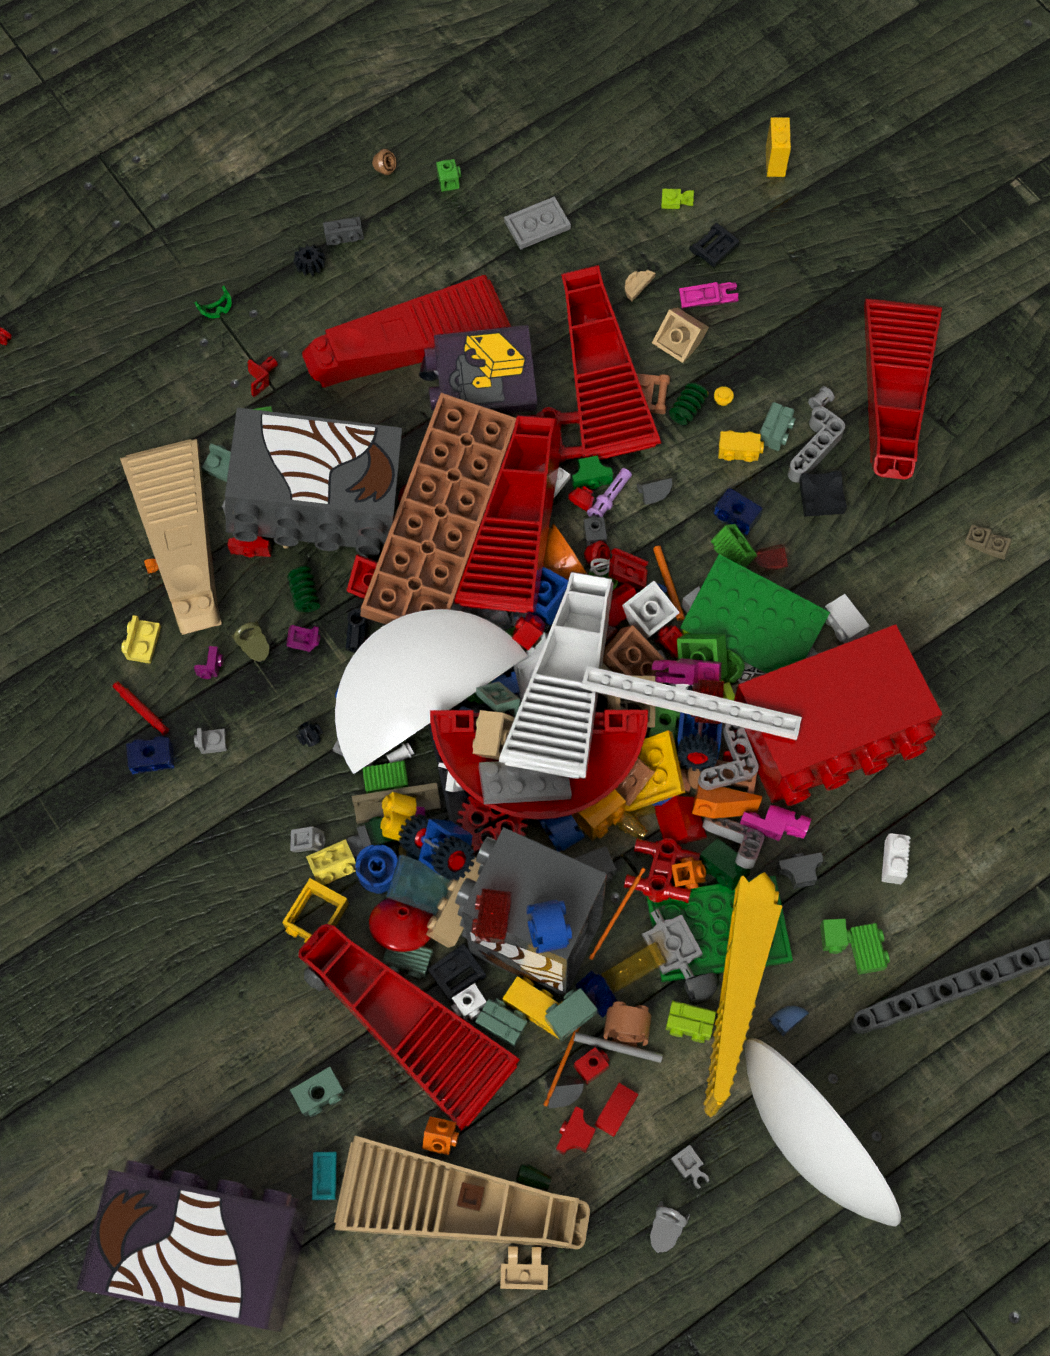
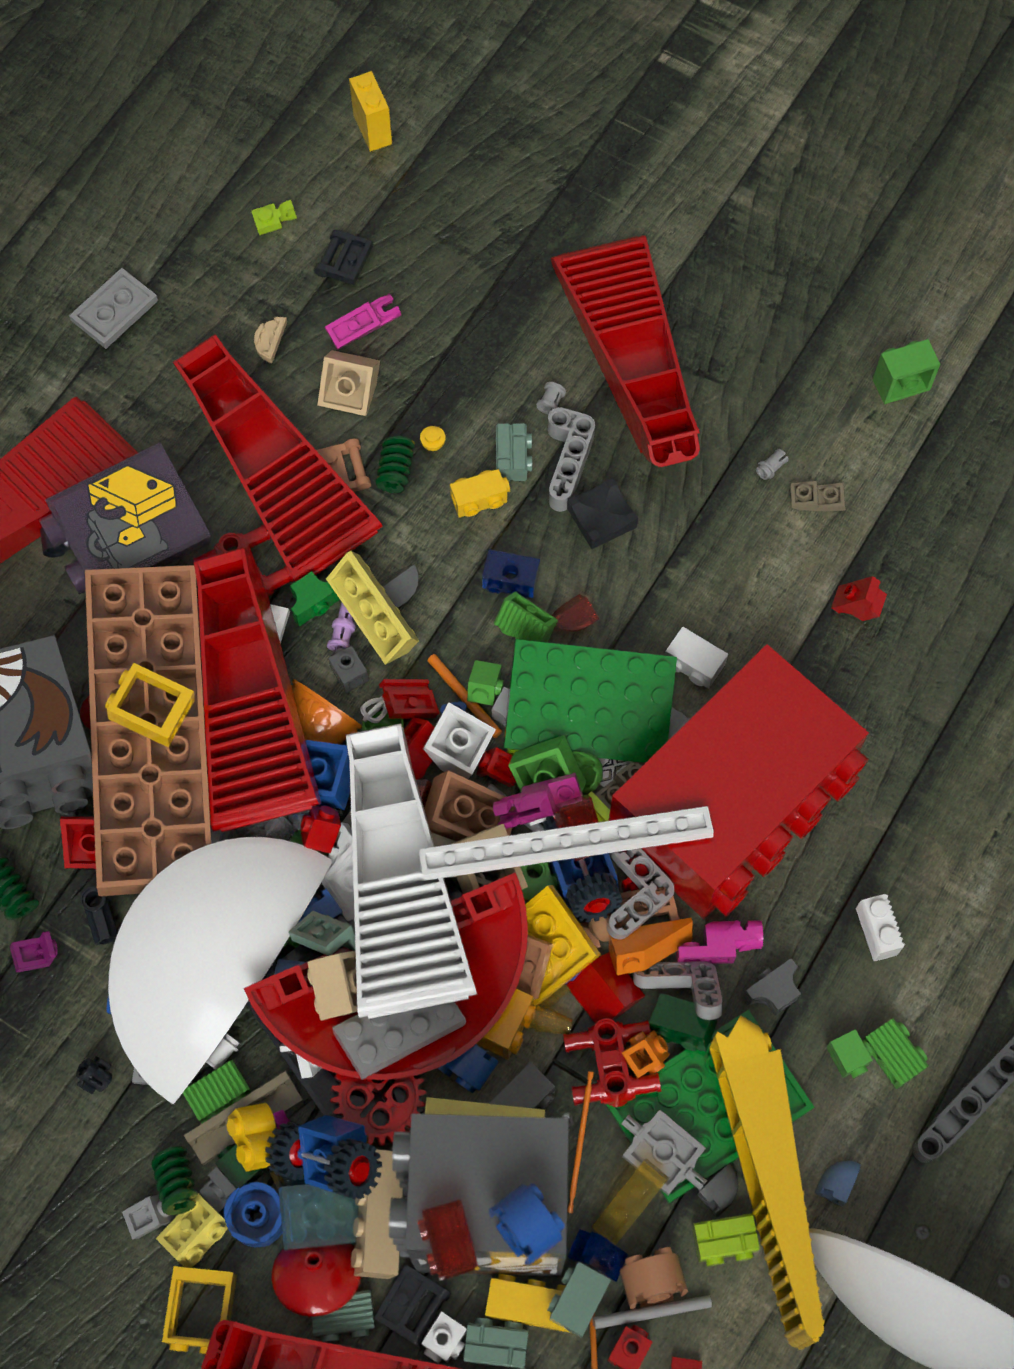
camera: 25 degrees left, 0 degrees up
red cone [568,486,594,511] -> none
red cone [584,541,610,568] -> none
none -> yellow window [105,663,195,748]
none -> dark green piece [151,1146,198,1215]
none -> light yellow slope [326,551,419,665]
none -> bright green brick [467,660,504,706]
none -> light grey pin [756,449,788,480]
none -> red brick [831,576,887,621]

